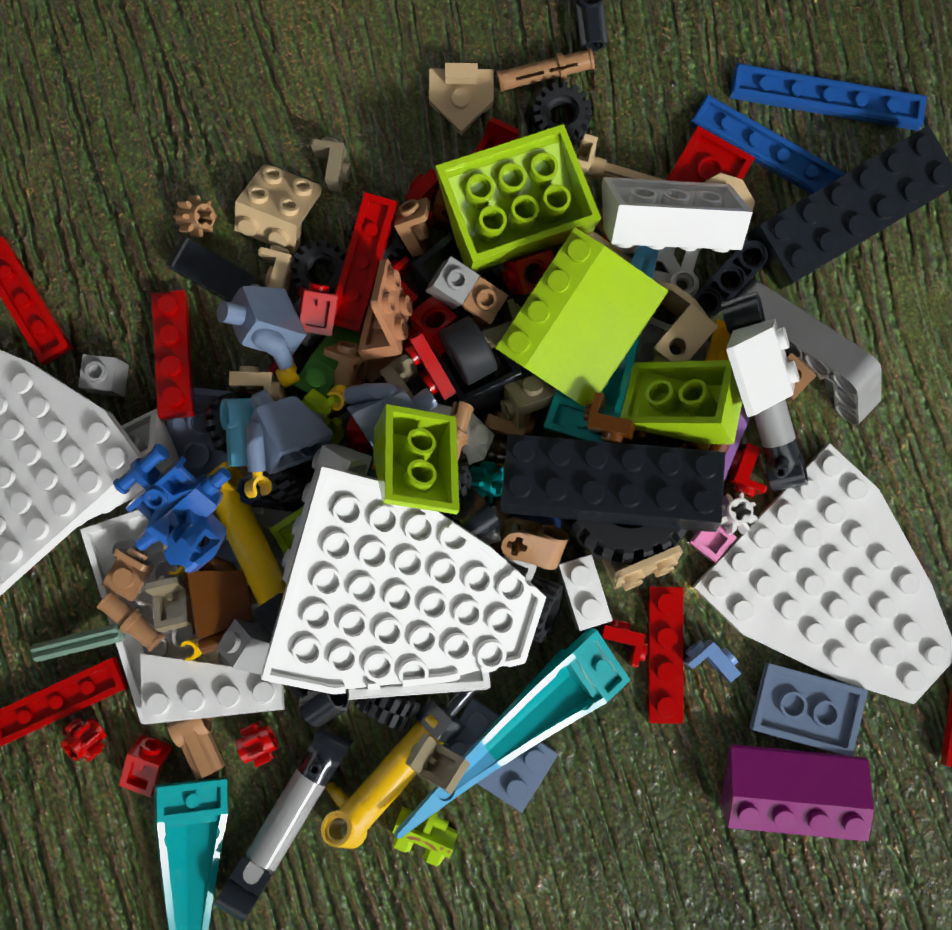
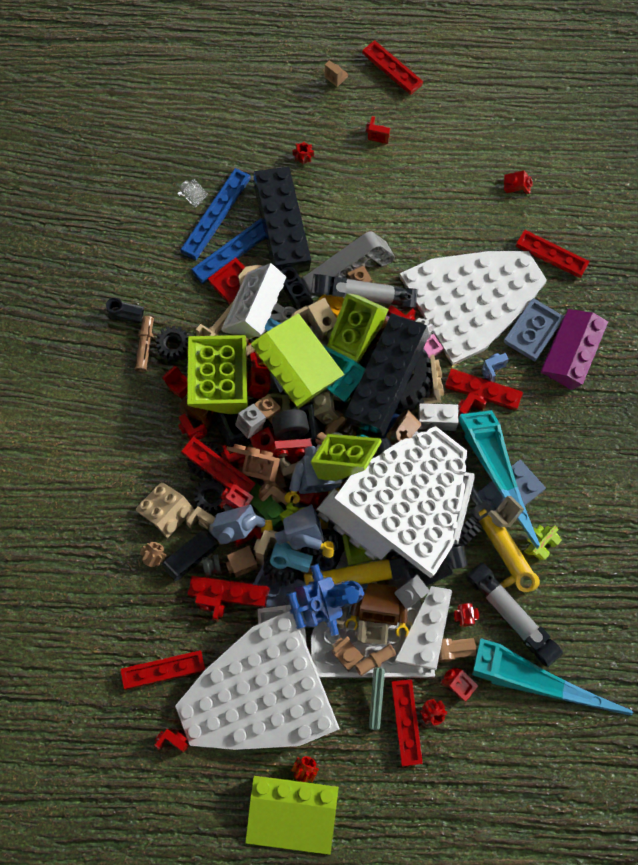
camera: 70 degrees left, 15 degrees down
light grey brick [78,354,129,397] -> none
dark tan bracket [311,137,351,192] -> none
medium nougat bracket [394,197,431,257] -> none
tan plate [429,63,494,135] -> none
reddish brown bracket [584,392,636,443] -> none
white slope [726,319,800,417] -> none
none -> clear bracket [177,179,209,207]
none -> red bracket [195,595,225,622]
none -> pearl dark grey wheel [202,555,222,577]
none -> medium nougat brick [226,546,258,578]

